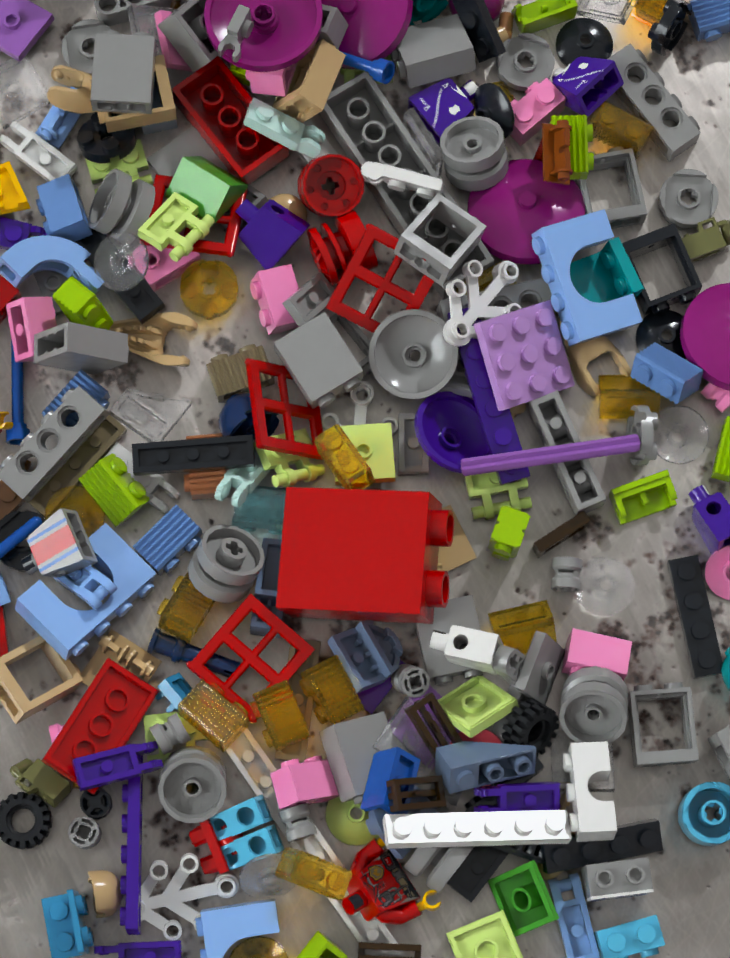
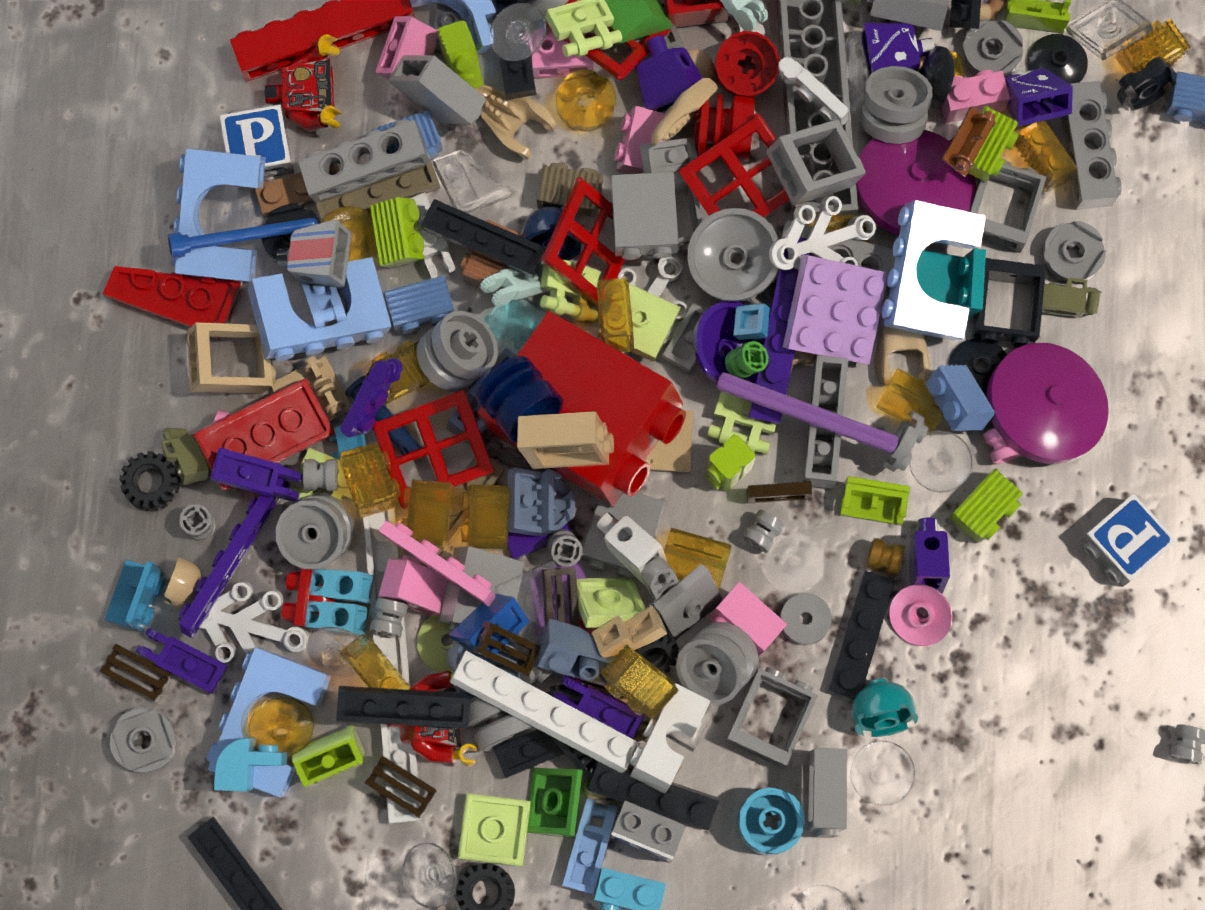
camera: 30 degrees right, 0 degrees up
blue piece [6,339,30,445] -> none
black wheel [80,787,113,819] -> none
none -> black plate [336,686,471,729]
none -> dark purple hinge [340,358,403,438]
none -> bright pink plate [379,521,496,607]
none -> clear blue wheel [476,356,563,443]
none -> dark grey axle [486,439,544,472]
none -> tan window [517,411,614,469]
none -> tan slope [592,605,667,658]
none -> clear yellow brick [601,644,679,719]
none -> tan animal [651,78,718,147]
none -> bright green wheel [725,341,769,379]
none -> dark azure tile [734,303,770,340]
none -> light grey piece [780,593,832,645]
none -> pearl gold wheel [866,537,905,576]

